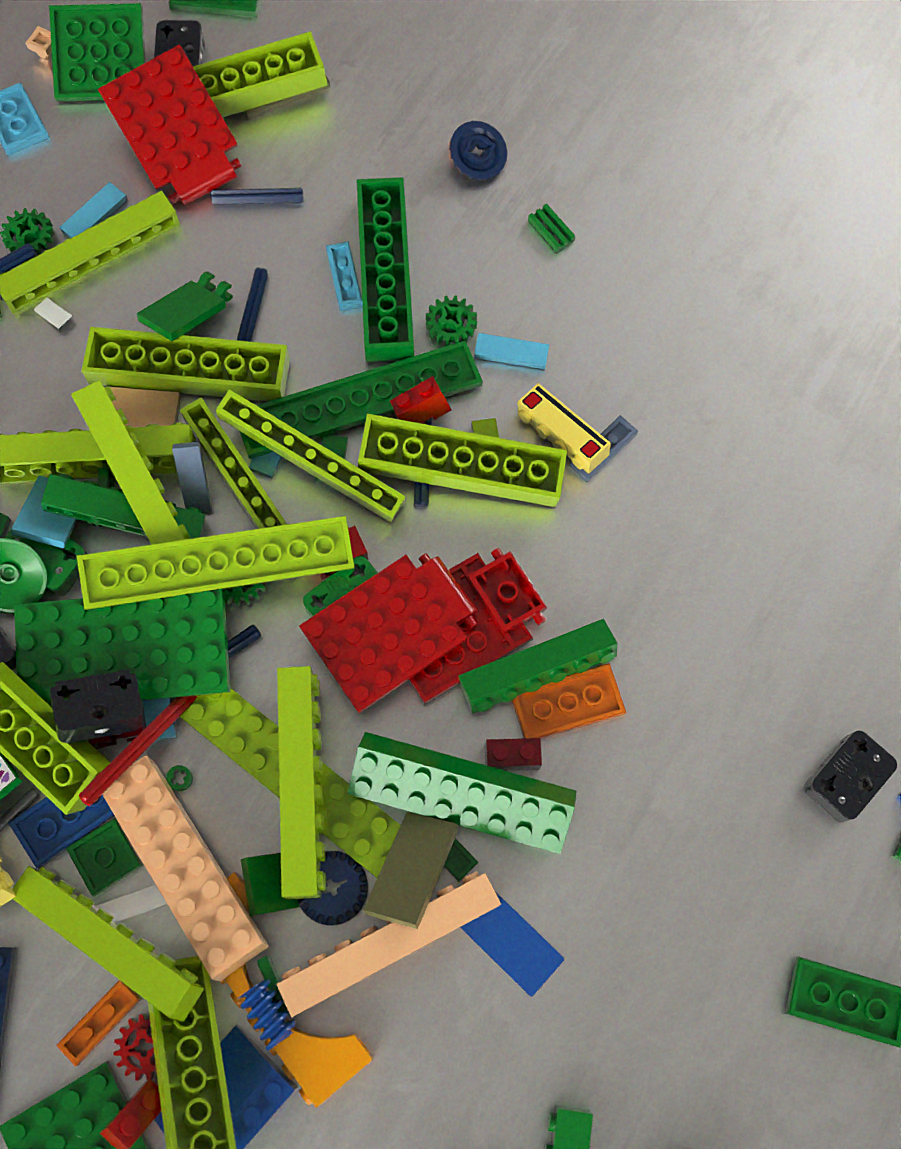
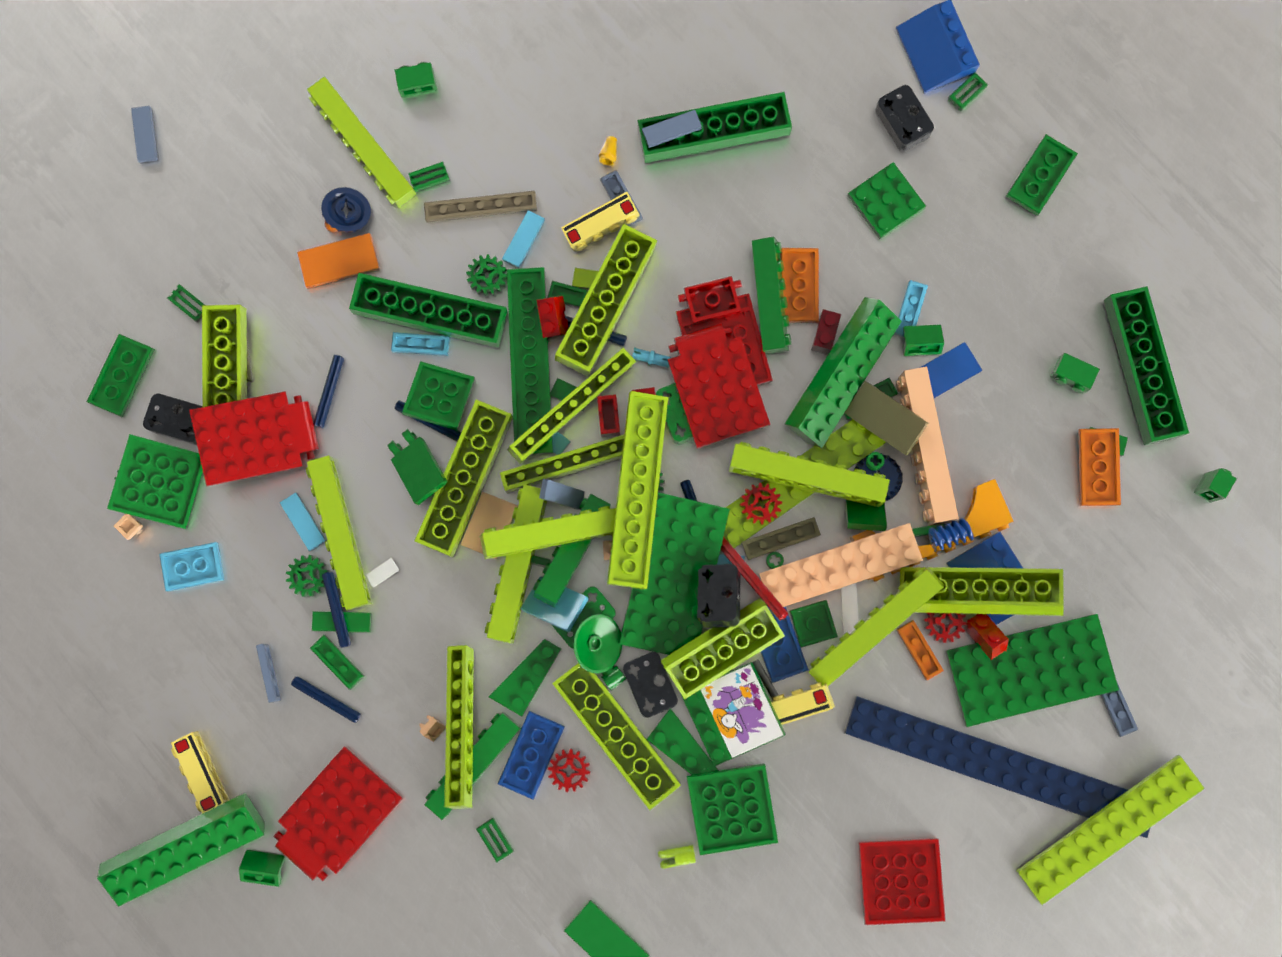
camera: 65 degrees left, 10 degrees up
none -> green tile [167,284,205,322]
none -> orange tile [297,233,380,289]
none -> lime brick [307,76,416,208]
none -> green brick [394,62,437,97]
none -> green plate [402,361,475,431]
none -> dark tan tile [424,191,537,222]
none -> green tile [547,281,588,308]
none -> red brick [597,394,620,438]
none -> yellow cone [598,136,617,166]
none -> medium azure pin [632,347,671,368]
none -> green brick [637,92,792,163]
none -> sand blue tile [642,110,702,148]
none -> red gear [740,482,782,525]
none -> olive plate [742,517,821,560]
none -> green plate [847,162,926,239]
none -> green bush [866,452,885,471]
none -> medium azure tile [894,280,928,337]
none -> green panel [903,325,944,356]

